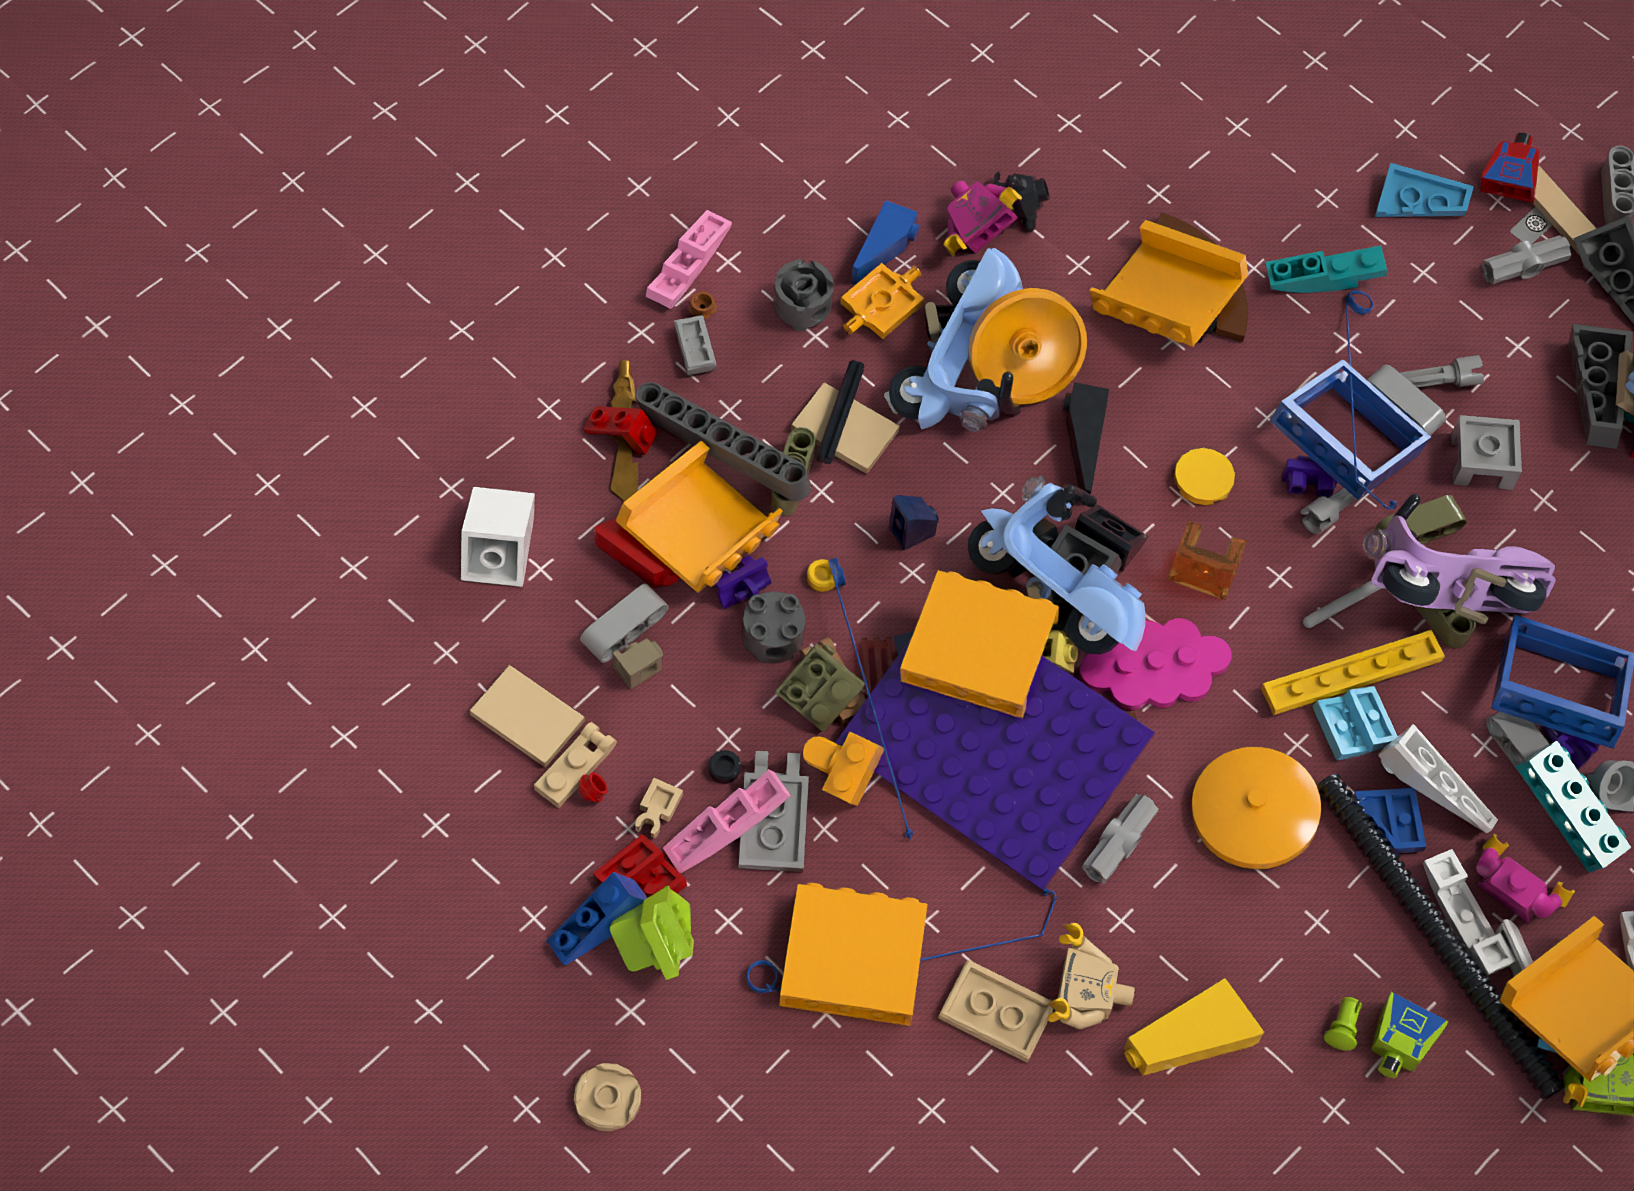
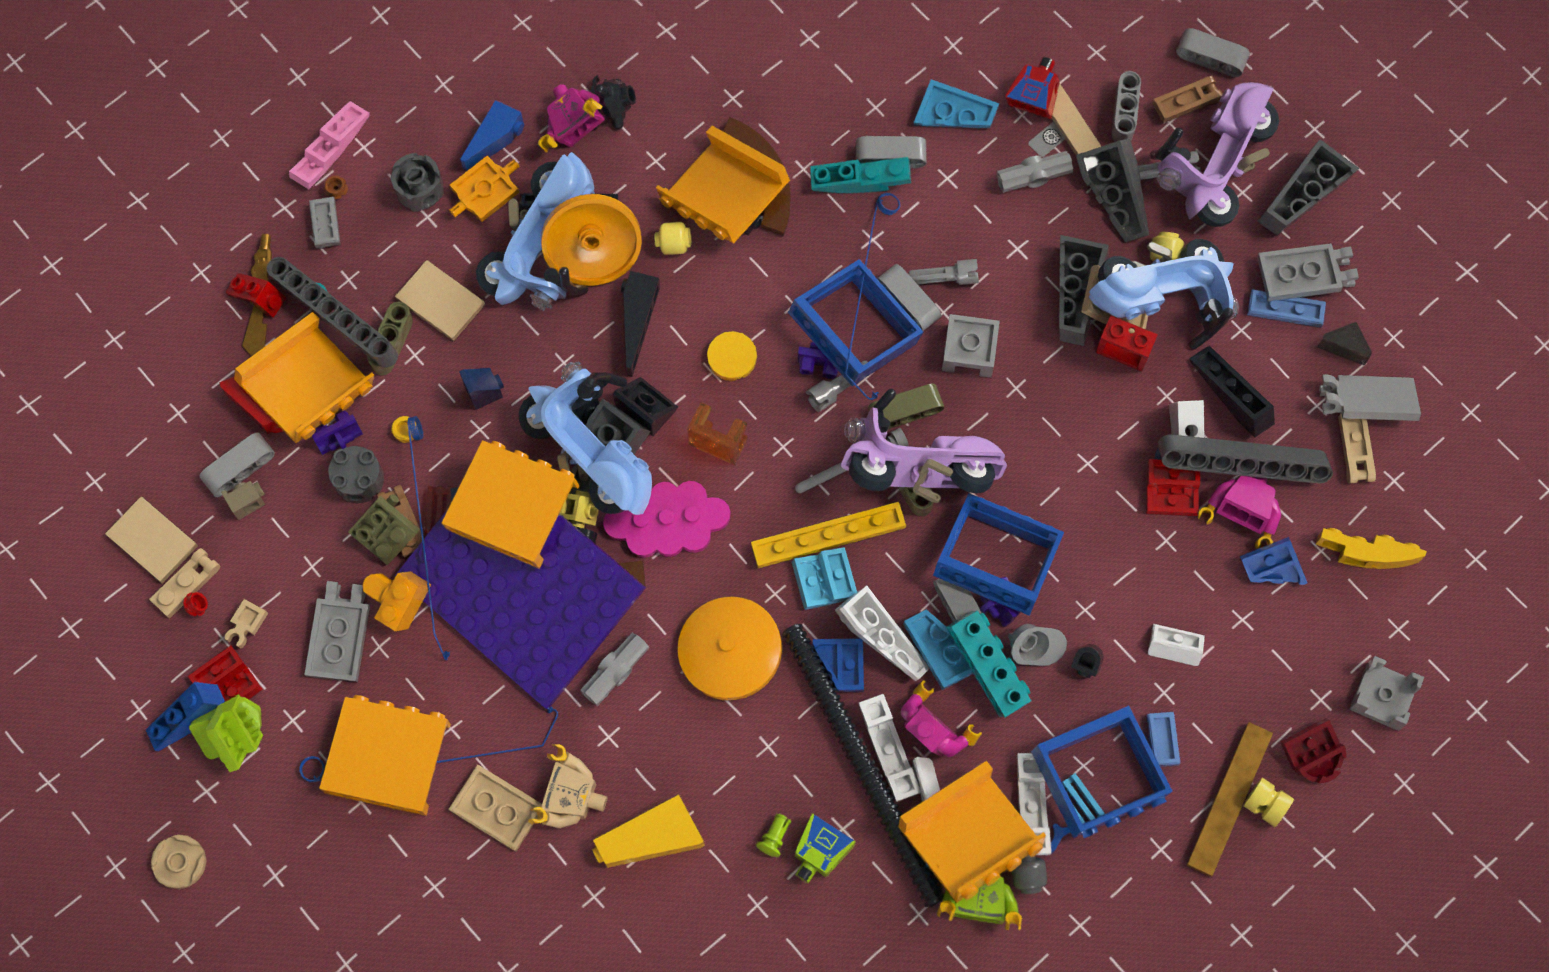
camera: 10 degrees right, 10 degrees up
white slope [461,487,535,587] -> none
bright pink slope [663,769,791,873] -> none
black tile [709,750,741,784] -> none
black axle [817,360,864,464] -> none
none -> light yellow head [655,222,691,255]
none -> light grey beam [856,136,926,168]
none -> dark azure wing [903,609,973,690]

